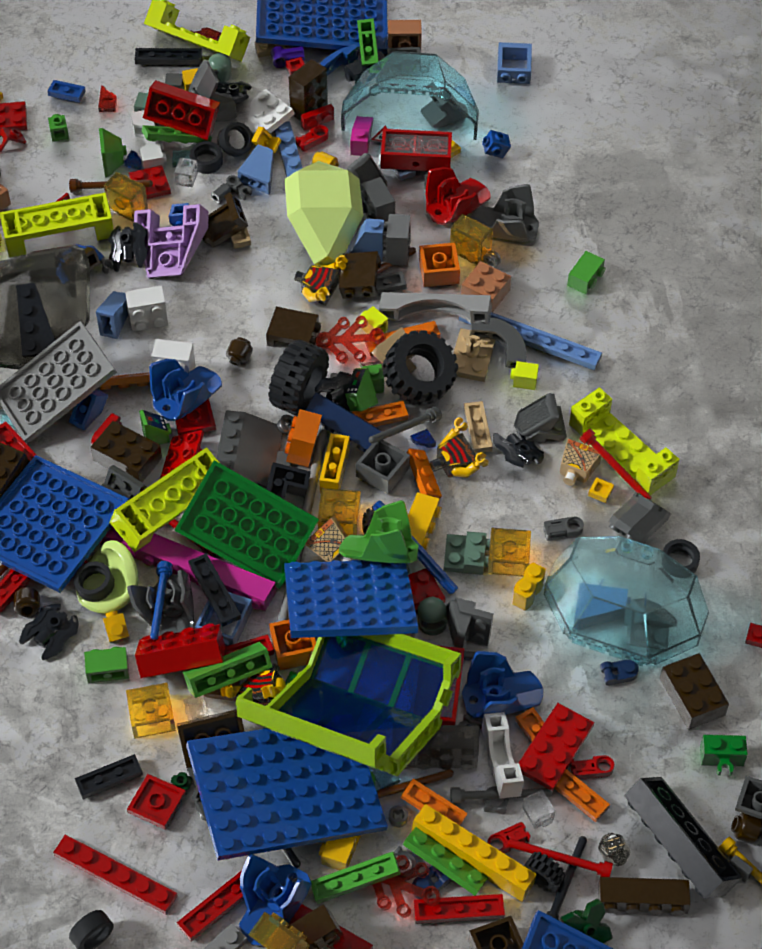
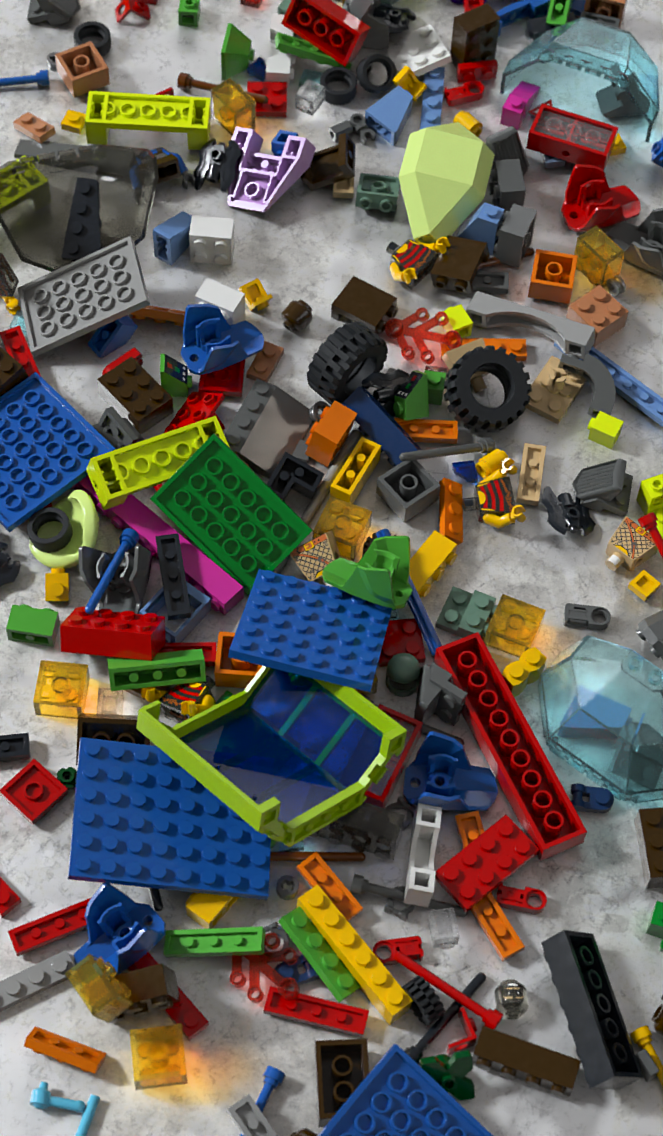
camera: 15 degrees right, 5 degrees up
none -> yellow bracket [239,278,273,311]
none -> nougat plate [246,341,284,382]
none -> sand green plate [355,173,400,212]
none -> red brick [434,632,587,861]
none -> red bracket [447,1007,477,1055]
none -> yellow brick [475,449,509,479]

